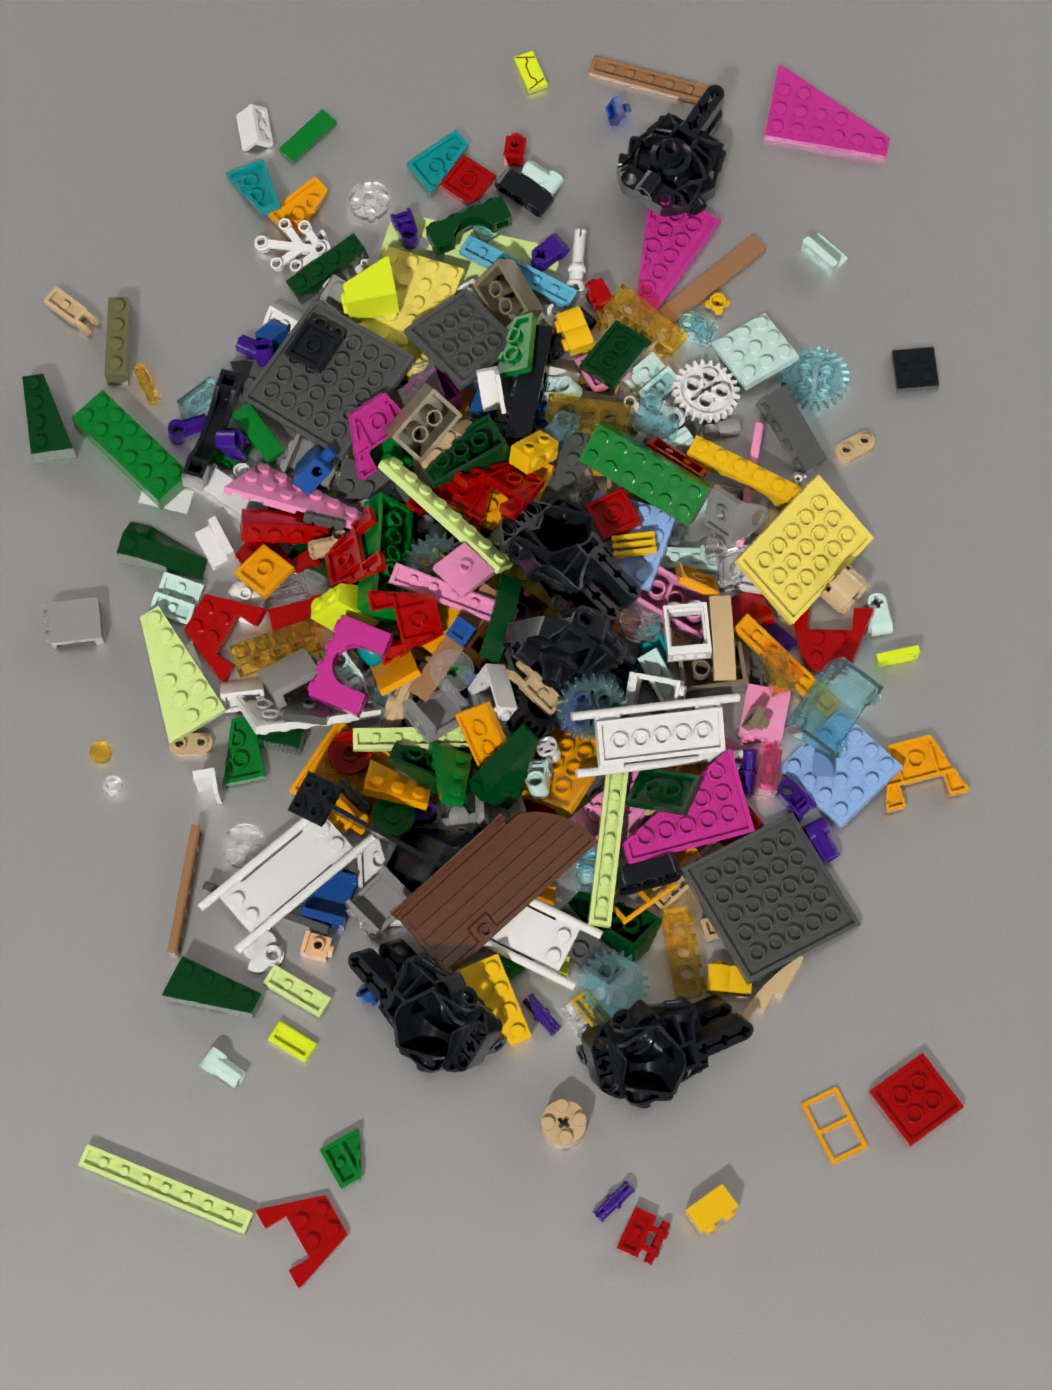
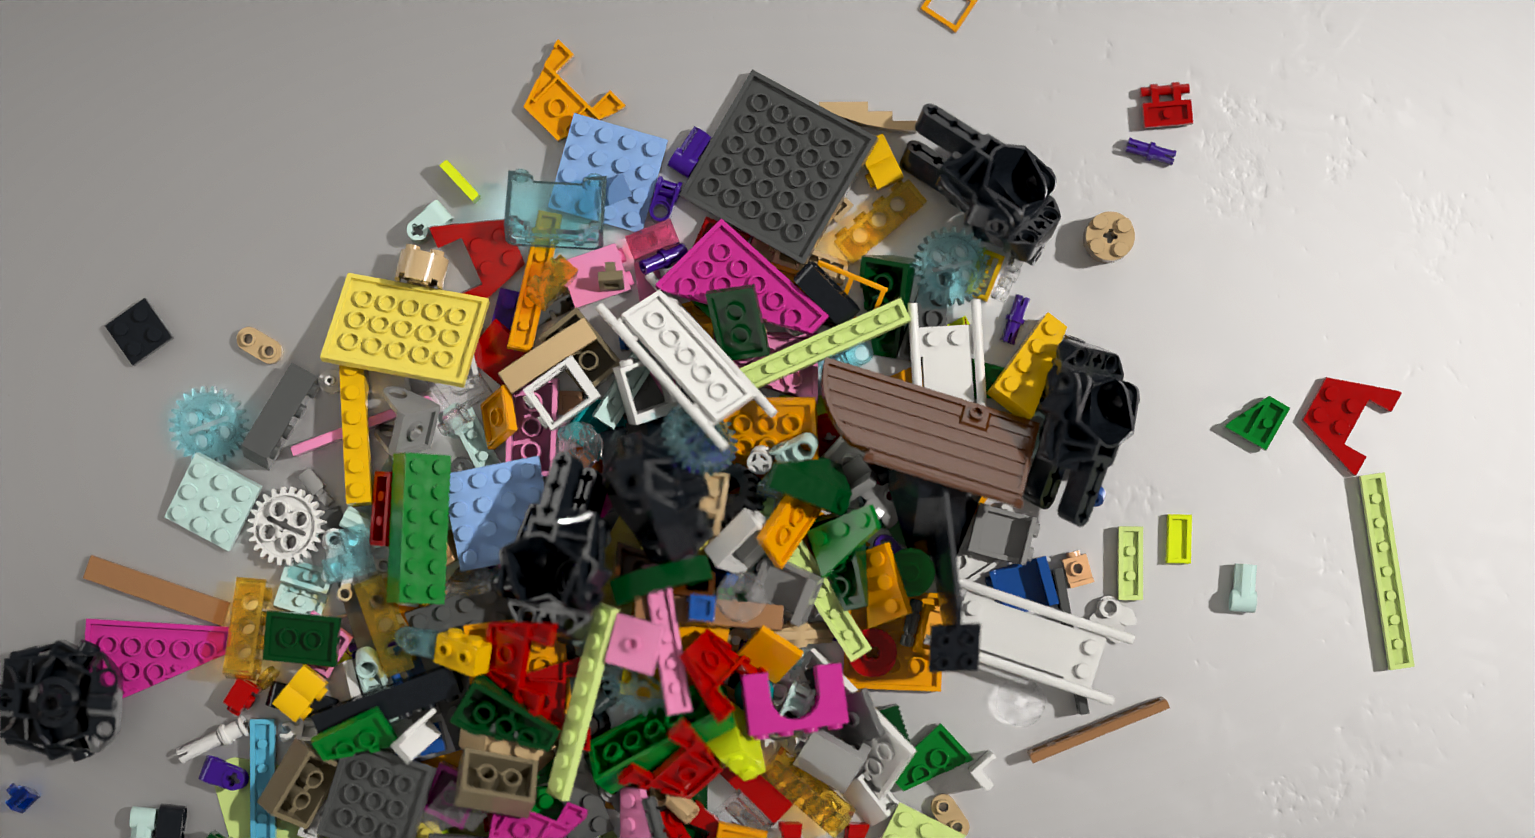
camera: 120 degrees left, 15 degrees up
dark green wedge [161,956,264,1019] -> none
red tile [584,487,642,543] -> none
yellow tile [611,531,657,558] -> none
clear light blue piece [677,312,719,347] -> none
yellow brick [685,1184,738,1236] -> none
yellow plate [705,292,730,316] -> none
light aqua panel [801,233,848,276] -> none

